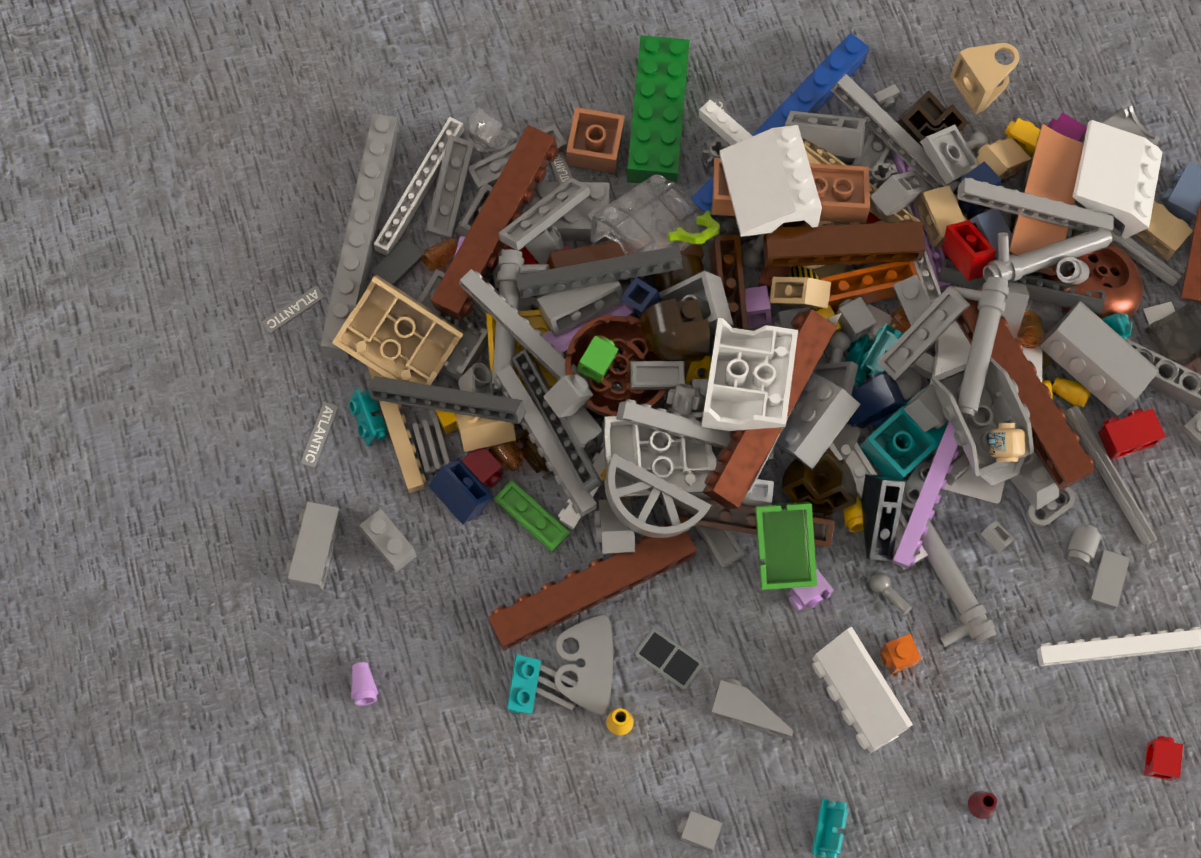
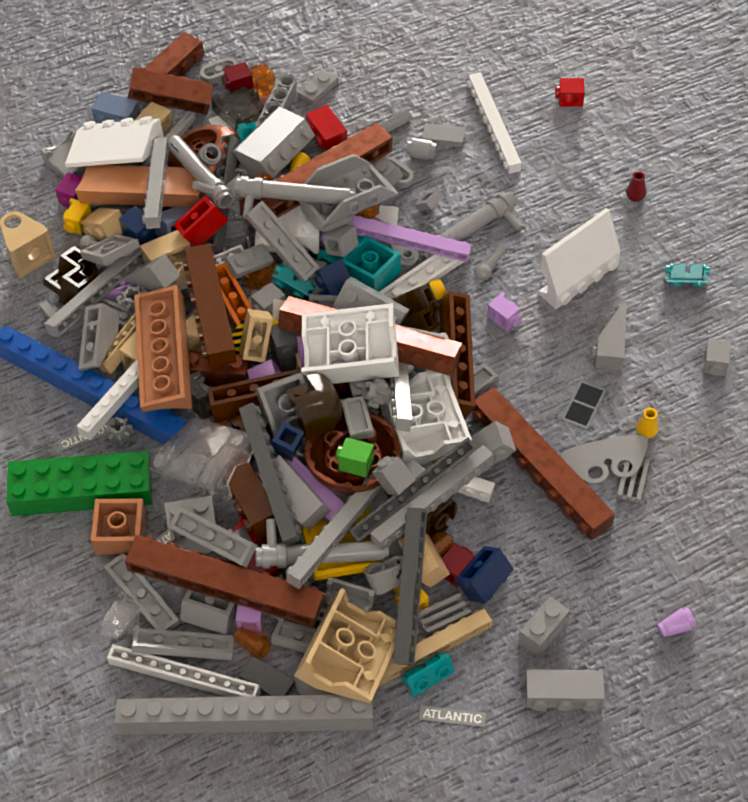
camera: 95 degrees left, 15 degrees down
light grey sticker [261,285,325,334] -> none
bright green tile [494,480,570,553] -> none
teal hinge [507,654,541,715] -> none
light grey window [605,453,711,538] -> none
lime helmet [668,211,720,244] -> none
white piece [719,125,822,237] -> none
bright green piece [755,502,817,590] -> none
black slope [861,474,905,561] -> none
orange brick [880,634,921,674] -> none
tan head [989,423,1025,462] -> none

